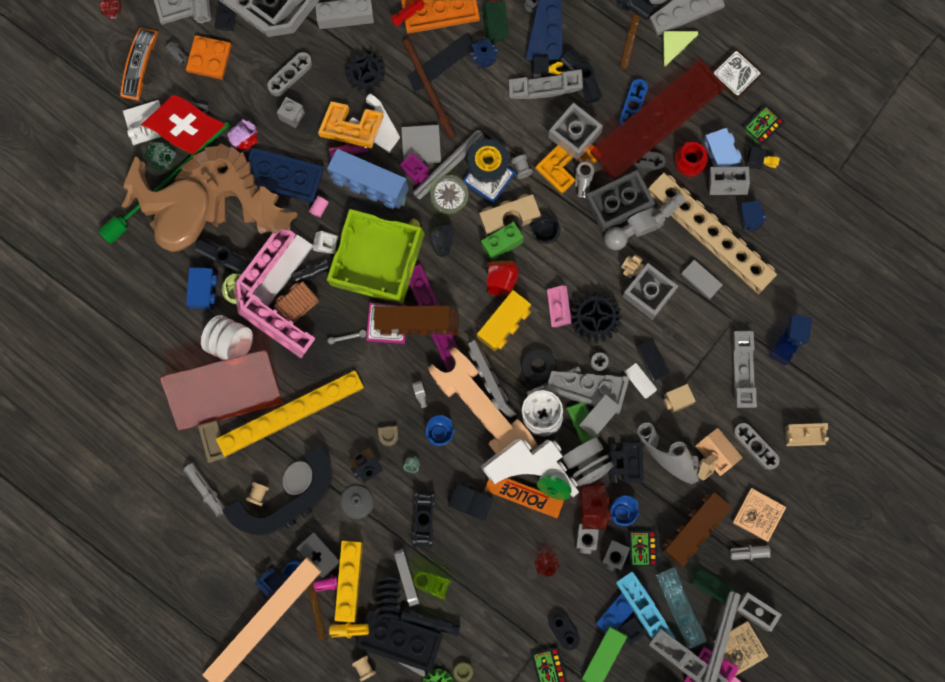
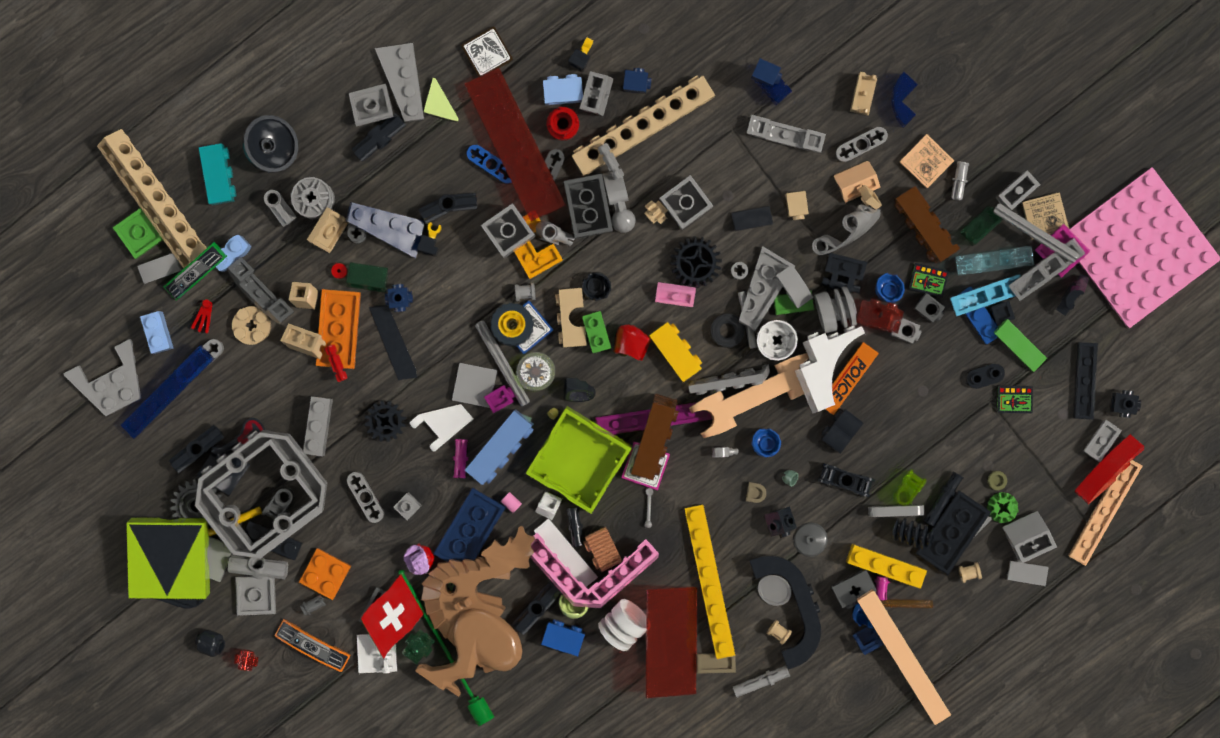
camera: 80 degrees left, 10 degrees up
light orange plate [318,102,384,148] -> none
yellow axle [329,622,369,638] -> none
copper bar [403,39,456,139] -> none
light grey slope [509,70,583,99] -> none
clear red gear [534,552,560,577] -> none
green piece [537,475,572,500] -> none
clear orange bar [620,15,640,69] -> none
white sticker [625,363,657,399] -> none
light grey tile [681,260,723,300] -> none
piece [743,104,785,145] -> none
none -> clear blue brick [891,72,918,128]

